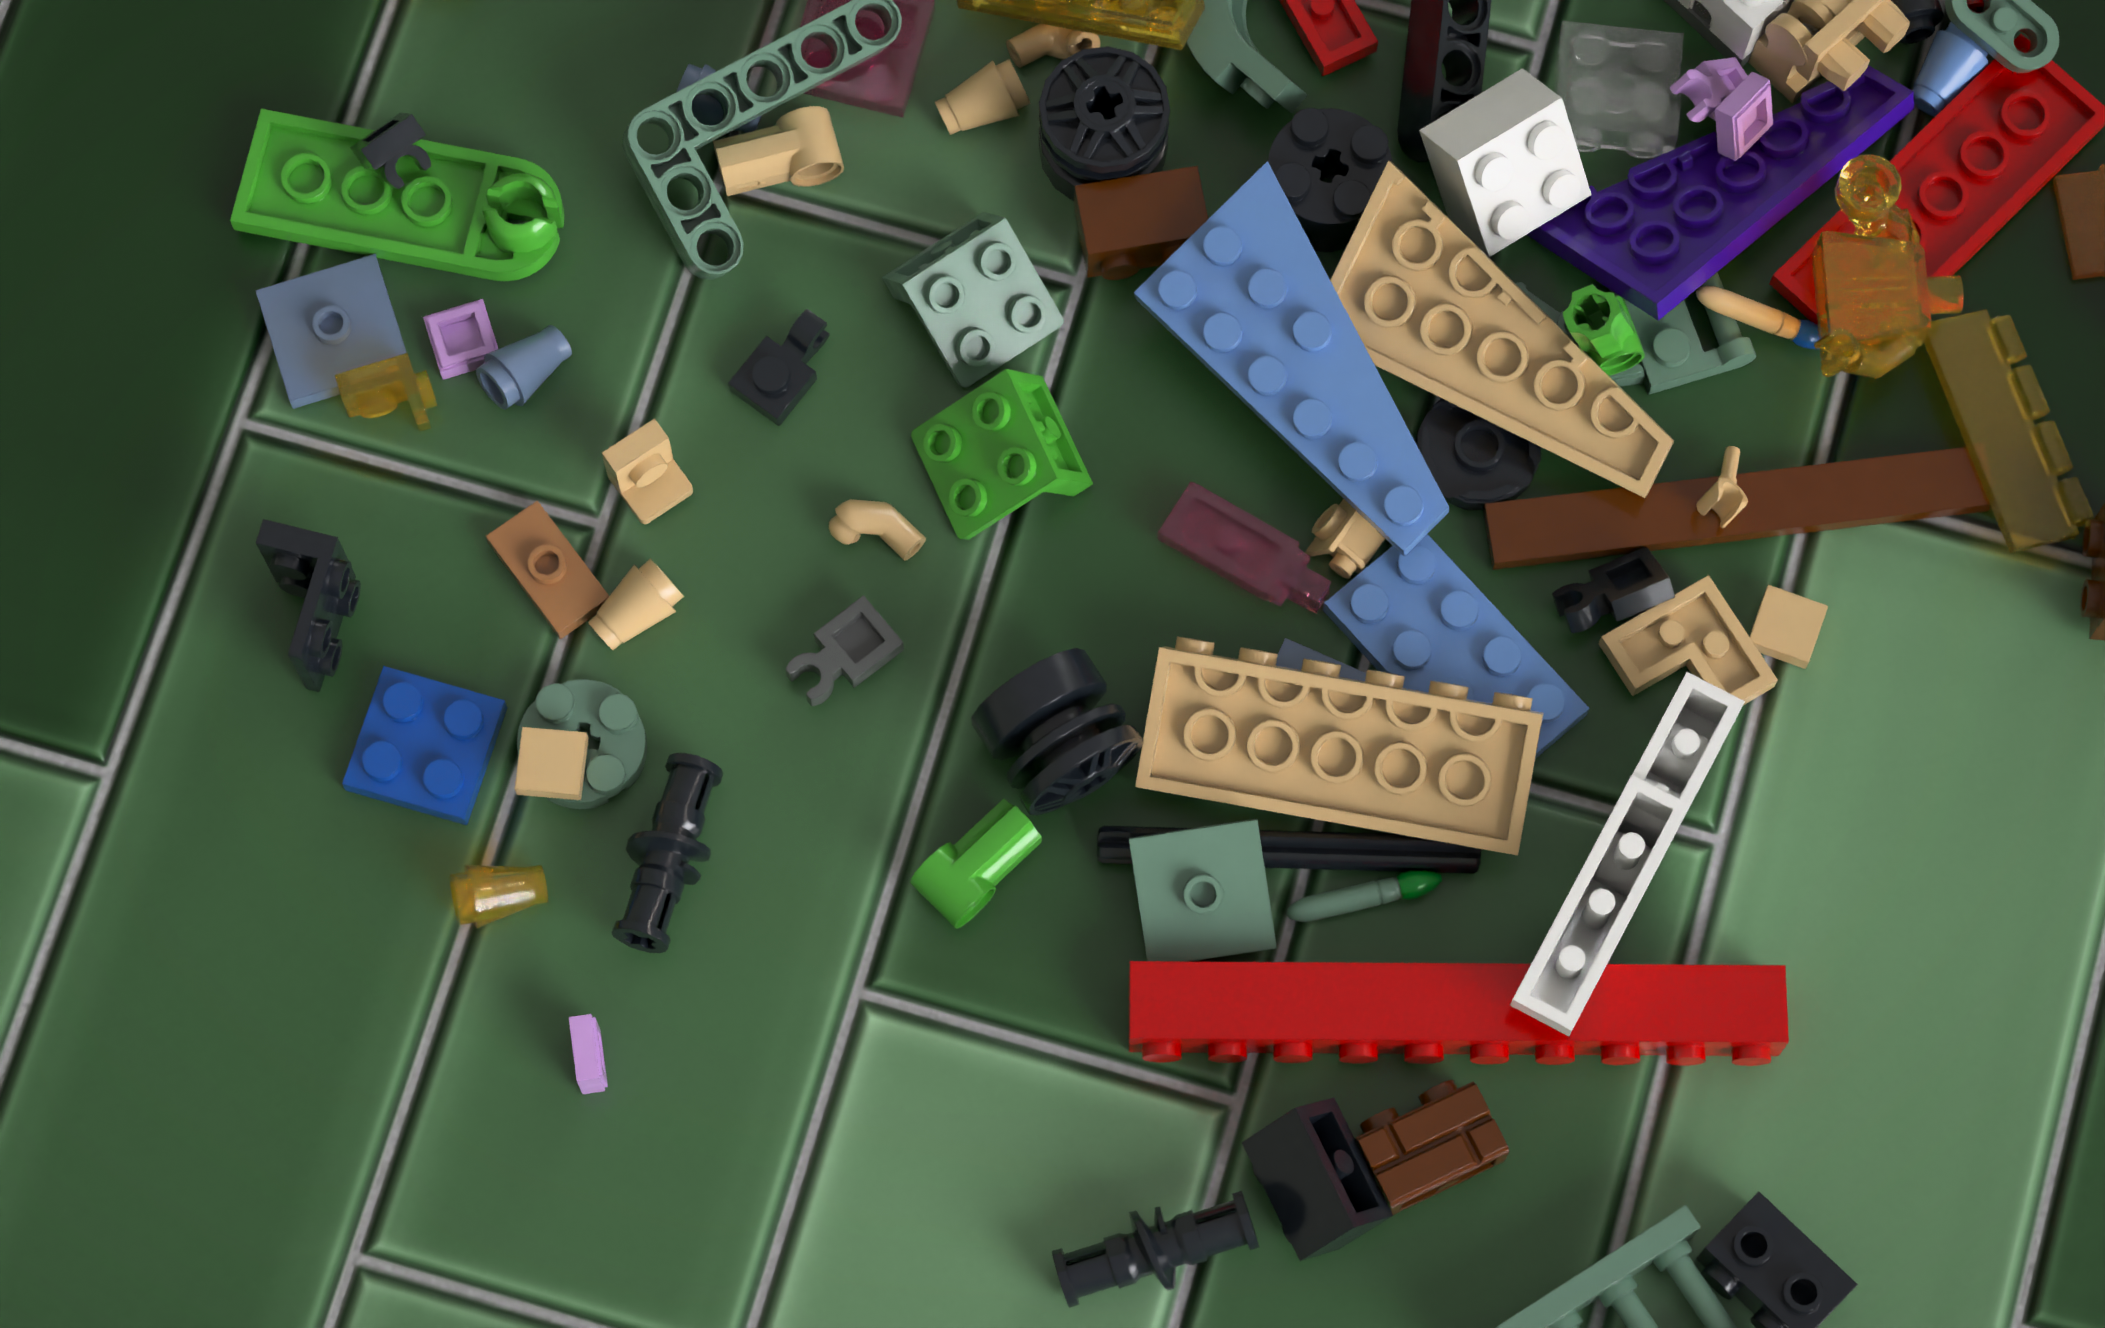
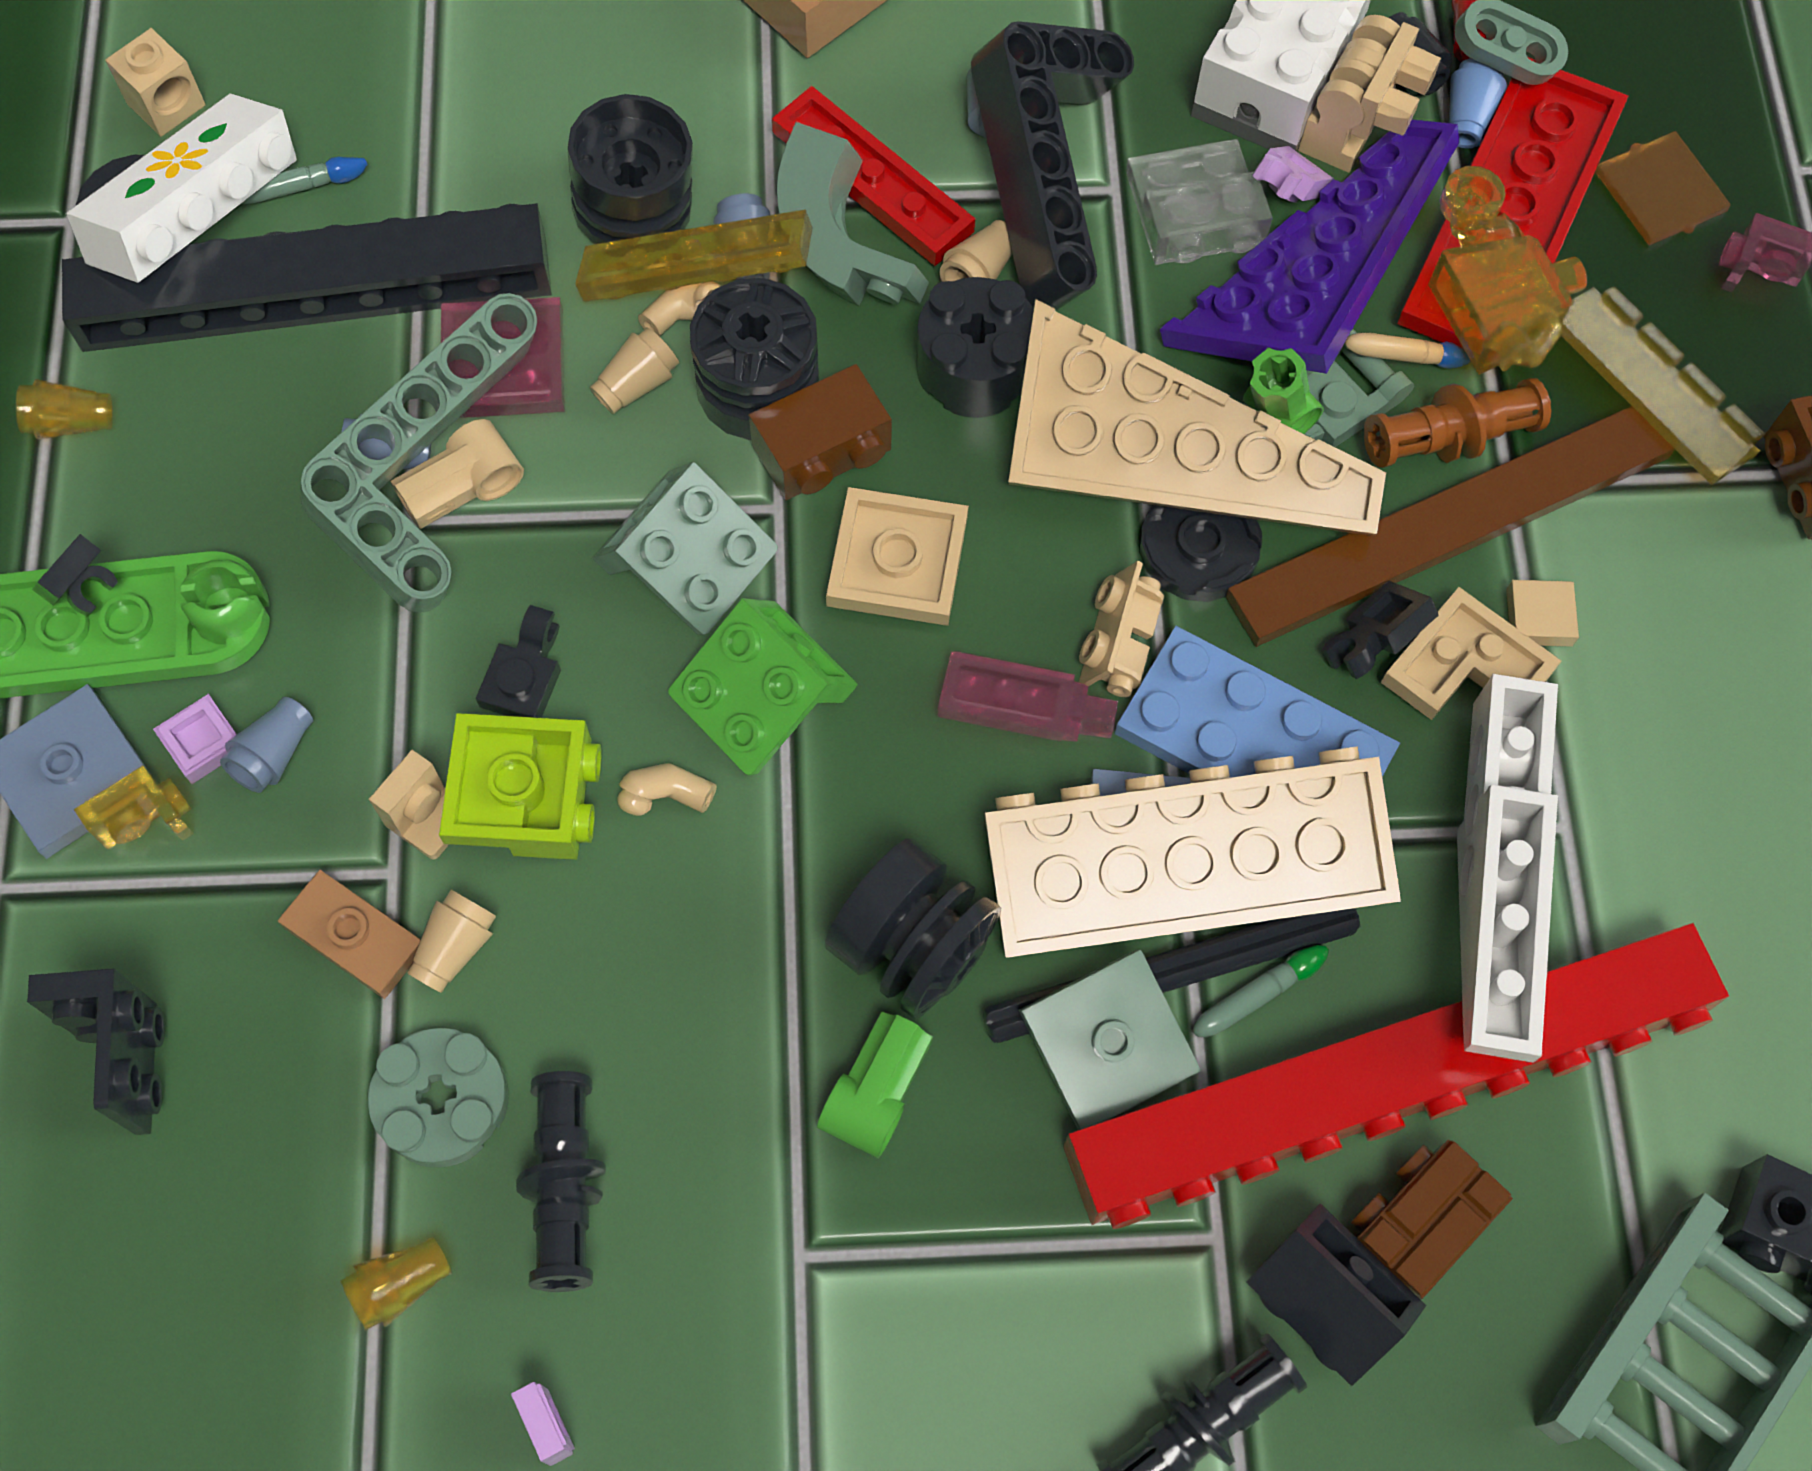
camera: 20 degrees left, 5 degrees down
blue plate [342,666,508,825] -> none
tan tile [515,727,589,800] -> none
dark grey plate [786,595,904,706] -> none
medium blue wing [1134,161,1449,556] -> none
white brick [1419,68,1592,257] -> none
tan hand [1696,446,1748,528] -> none
lavender tile [1715,72,1773,161] -> none
none -> lime plate [439,713,602,860]
none -> tan plate [826,487,969,626]
none -> tan cone [940,220,1012,282]
none -> dark orange piece [1364,378,1551,468]

